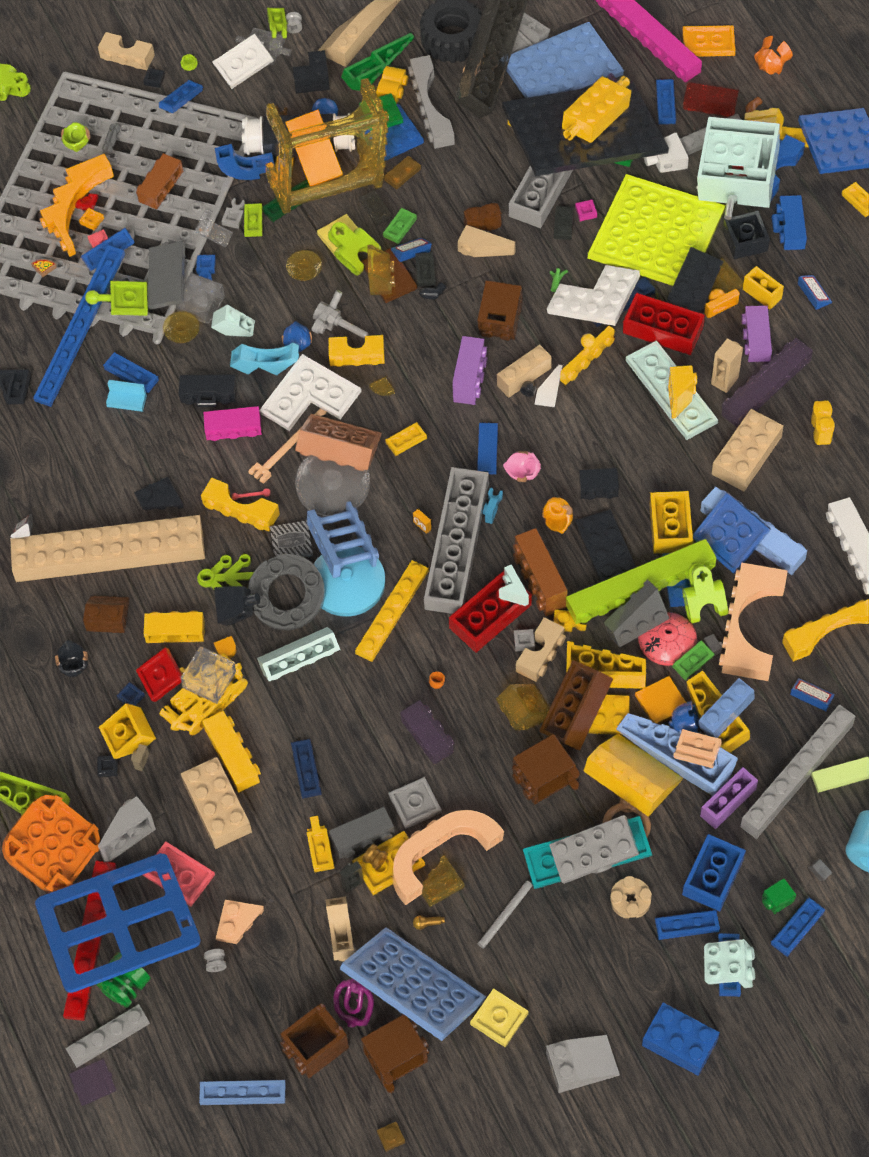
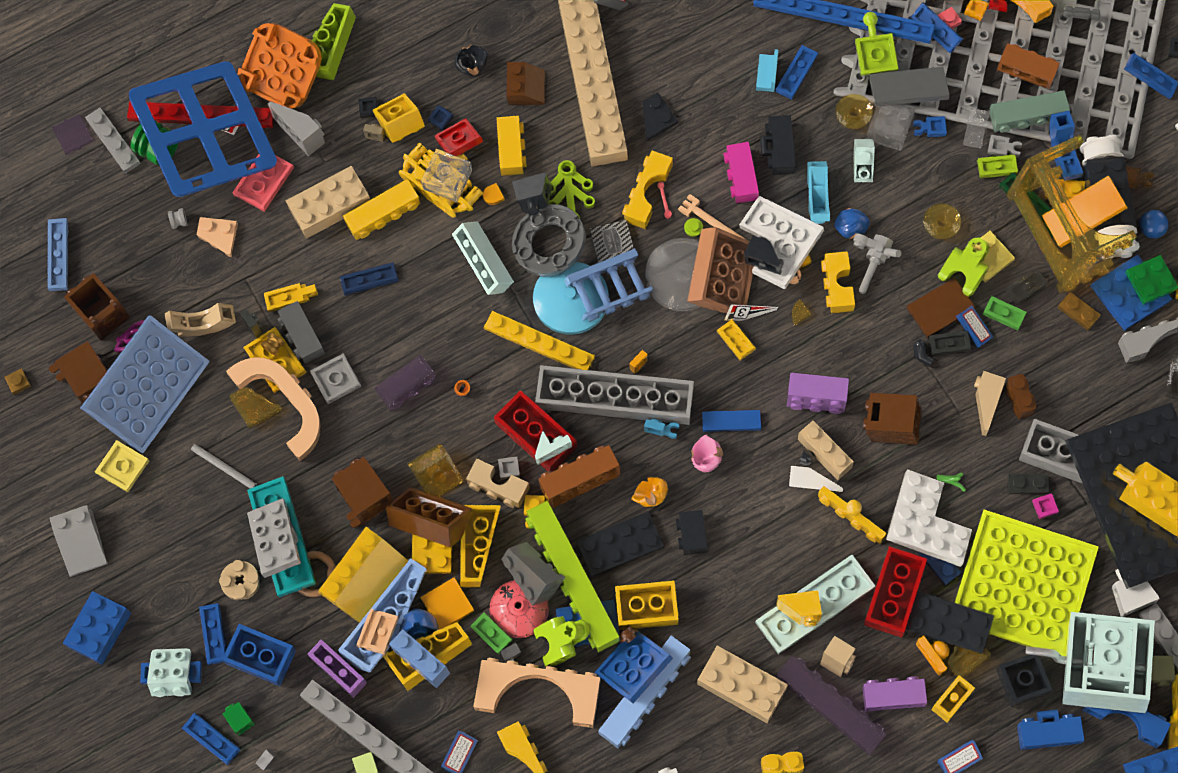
camera: 90 degrees right, 10 degrees up
clear yellow slope [367,245,395,295] -> none
pearl gold piece [413,916,445,930] -> none
none -> reddish brown plate [618,626,637,644]
none -> lime plate [684,218,703,237]
none -> sticker [724,305,778,321]
none -> black slope [744,236,782,275]
none -> sand green brick [989,90,1070,133]

